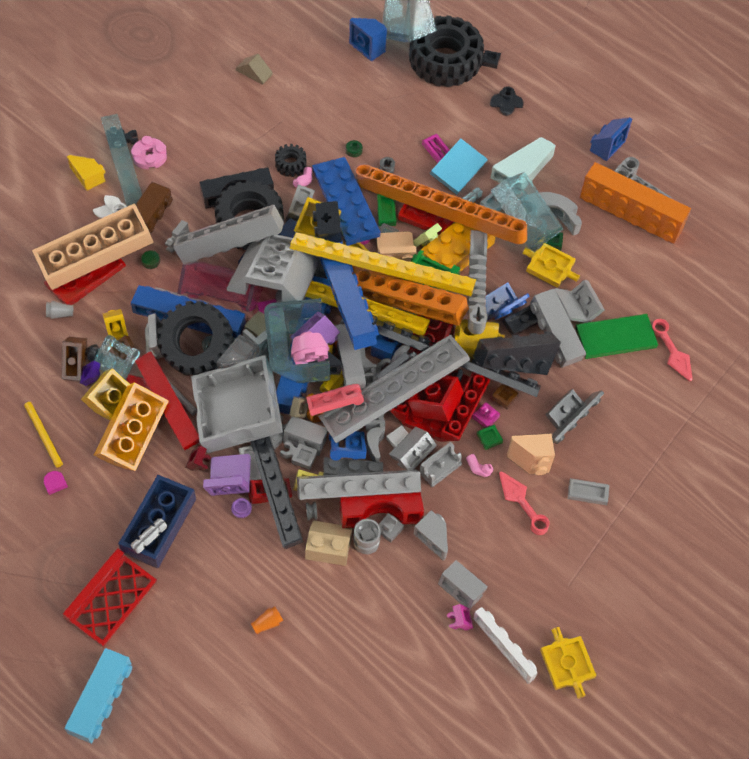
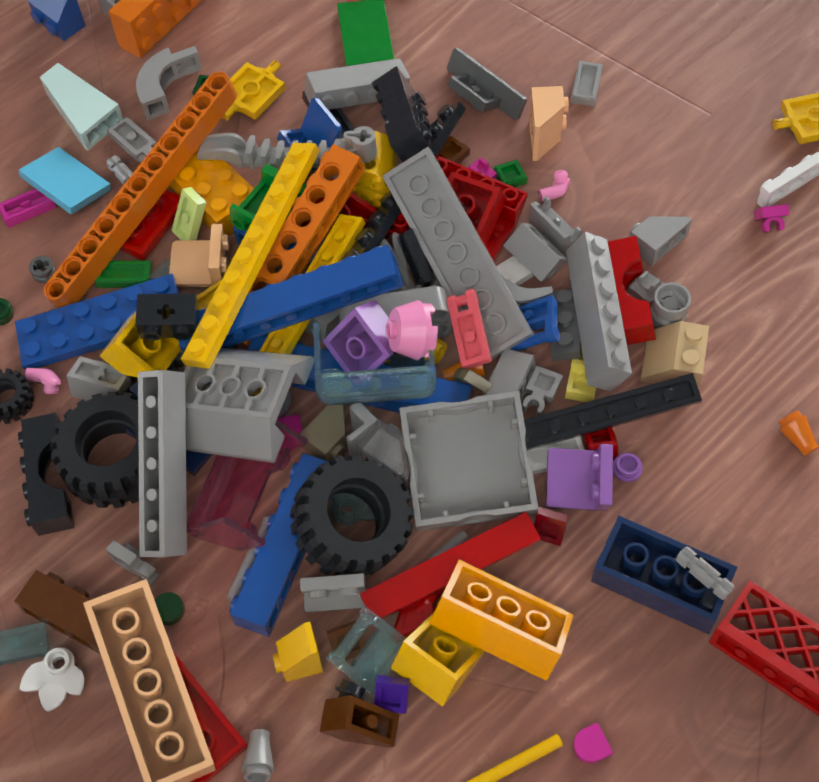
camera: 80 degrees left, 0 degrees up
dark grey bush [306,502,318,521] -> none
light grey hinge [438,560,488,610] -> none
clear light blue slope [491,172,564,250] -> none
coral piece [499,471,550,535] -> none
light grey bracket [555,280,605,323] -> none

